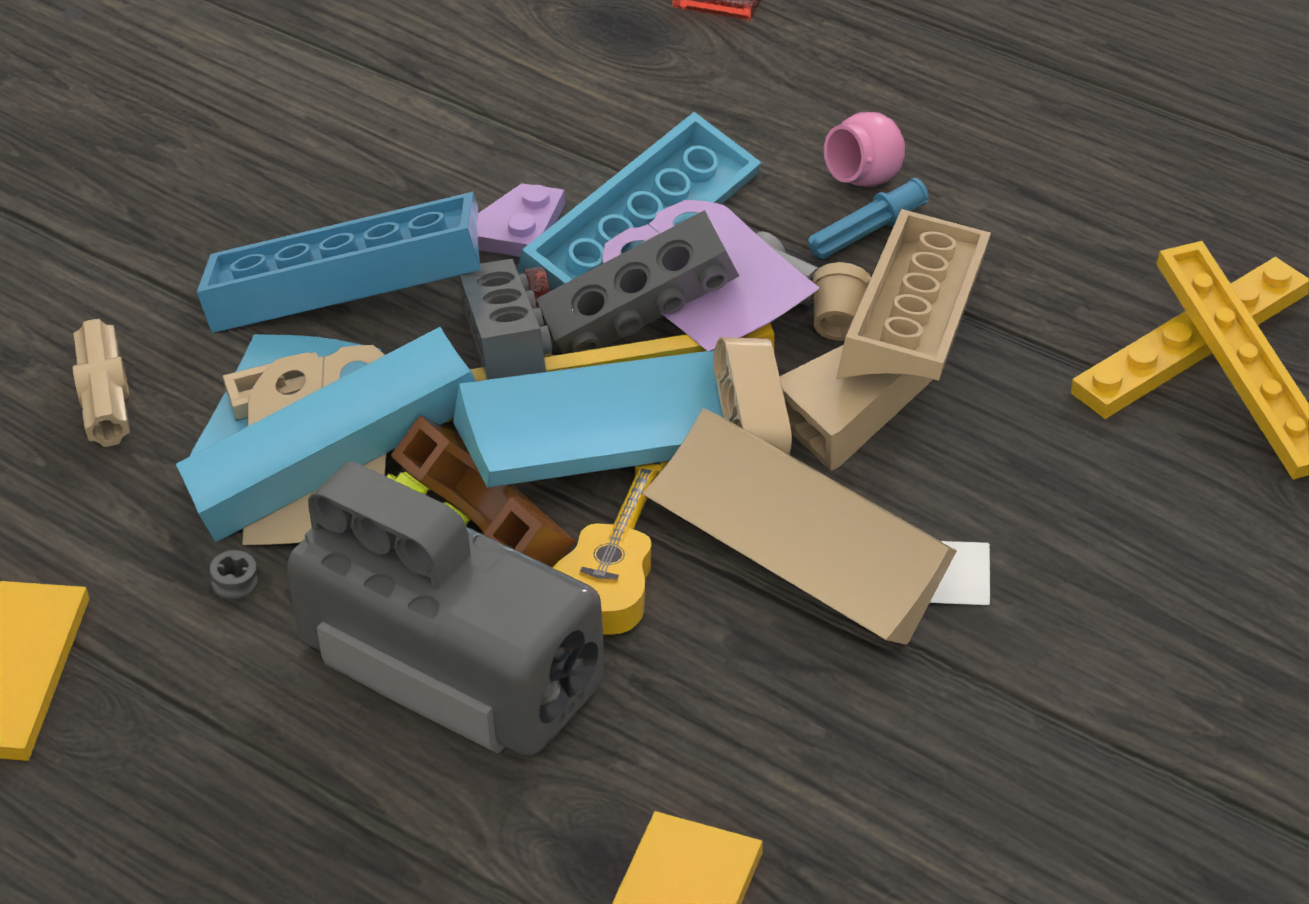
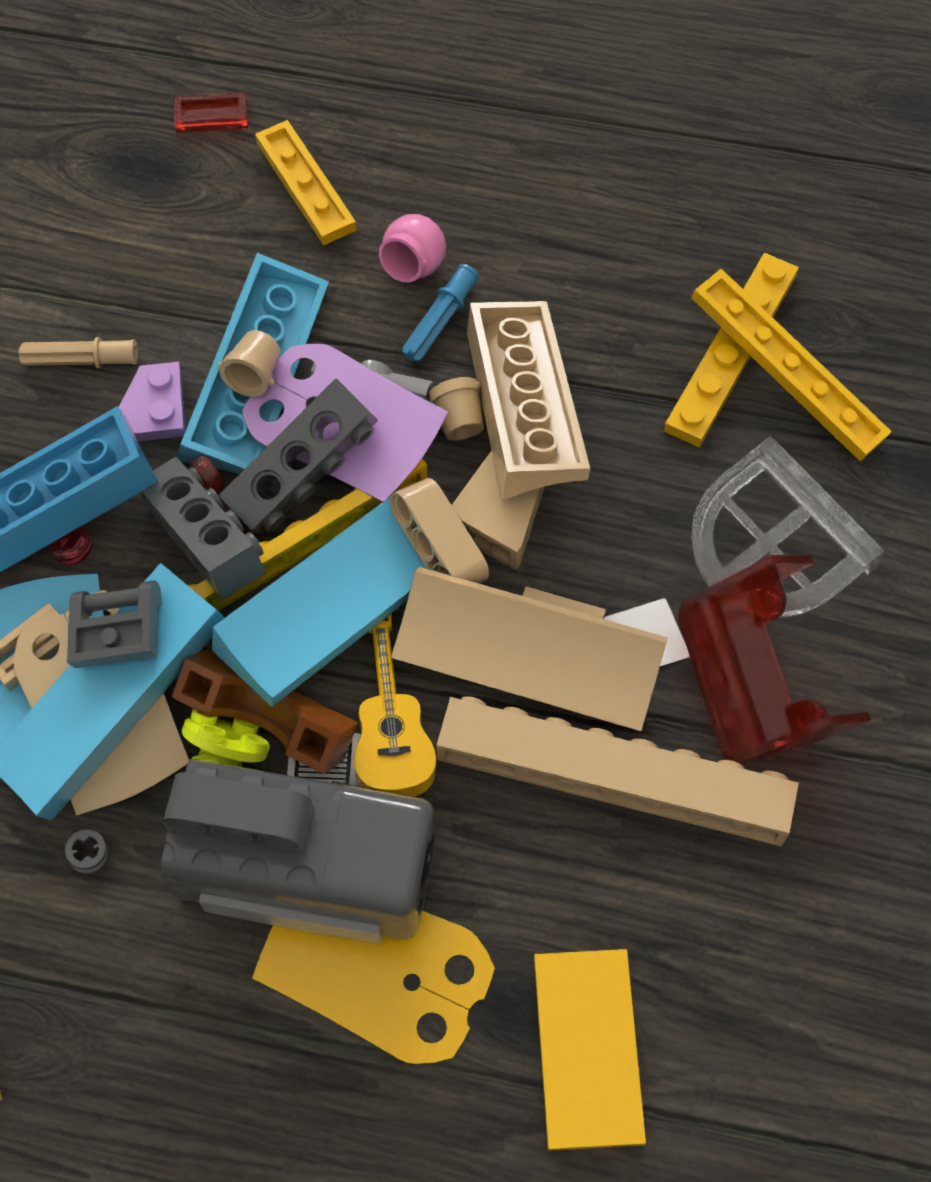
camera: 25 degrees left, 20 degrees up
none -> tan axle [19,337,138,368]
none -> clear red tile [48,526,92,565]
none -> dark grey plate [67,580,162,668]
none -> tan piece [218,330,280,397]
none -> yellow piece [252,911,495,1064]
none -> yellow plate [255,120,357,246]
none -> tan brick [436,697,799,846]
none -> clear red windscreen [678,555,871,762]
none -> clear window [692,436,884,618]

